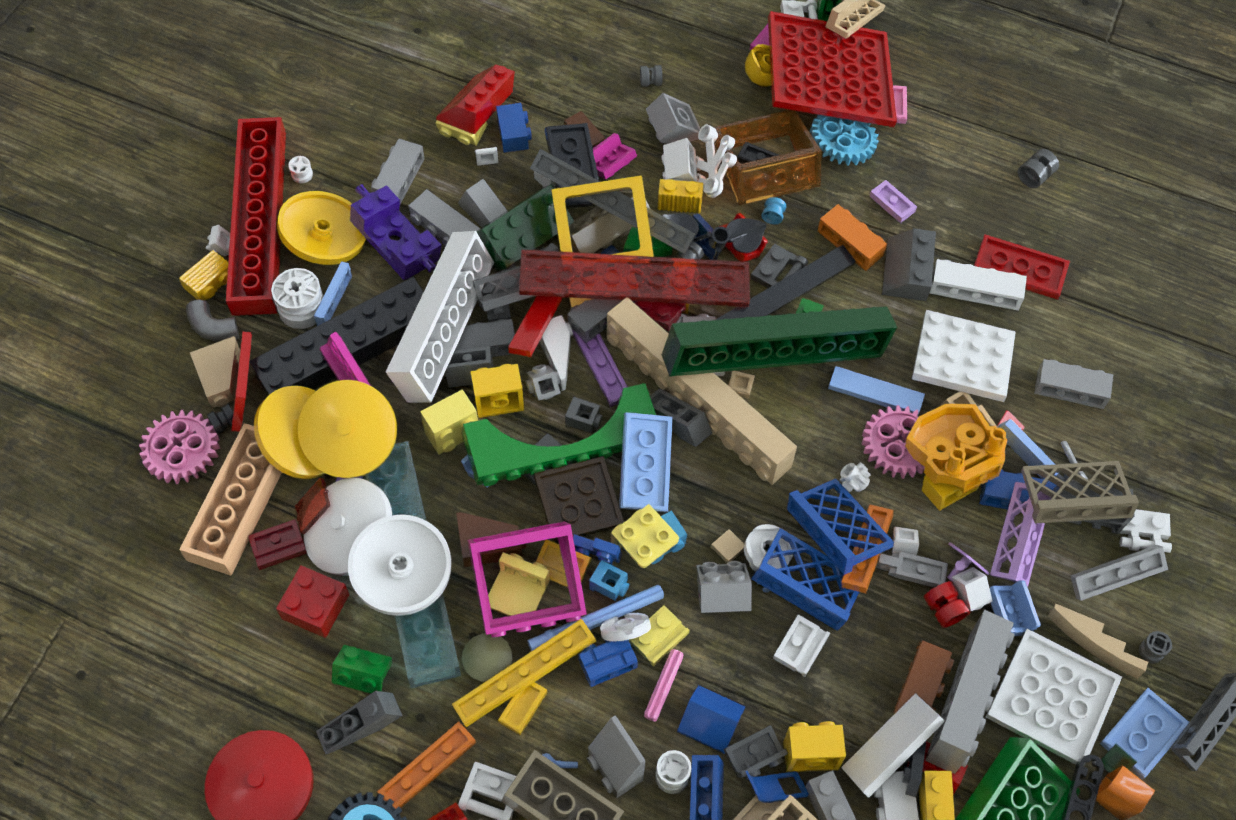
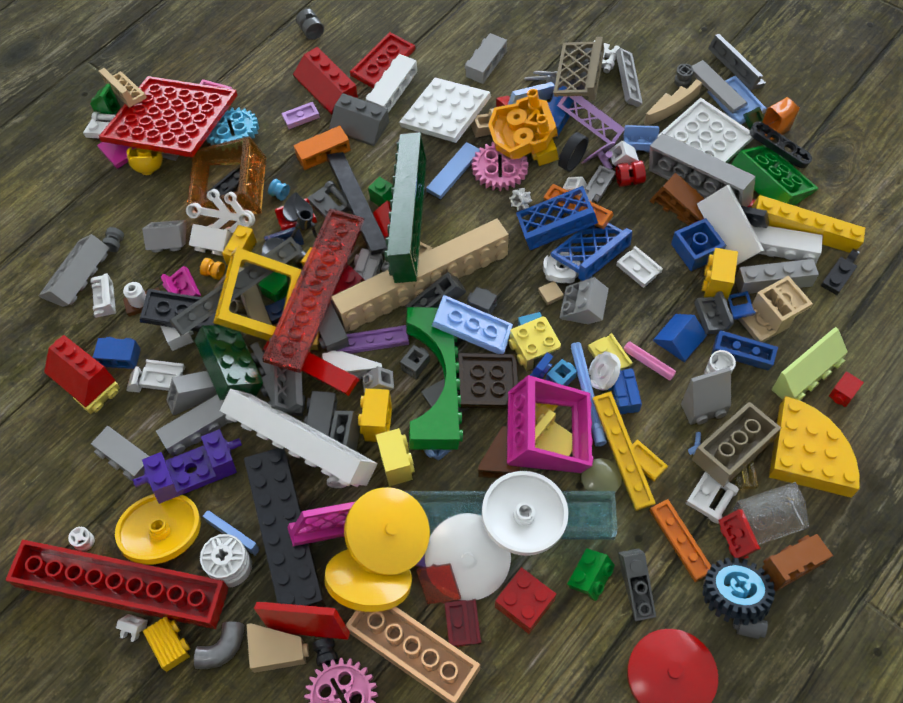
camera: 70 degrees left, 0 degrees up
none -> light grey slope [38,234,109,307]
none -> white hinge [91,273,116,317]
none -> white brick [123,282,146,308]
none -> white plate [139,359,185,391]
none -> light orange wheel [200,258,225,280]
none -> red slope [293,47,358,115]
none -> dark grey brick [467,287,497,315]
none -> black tyre [558,132,589,172]
none -> blue brick [671,218,726,271]
none -> light grey tile [692,60,747,113]

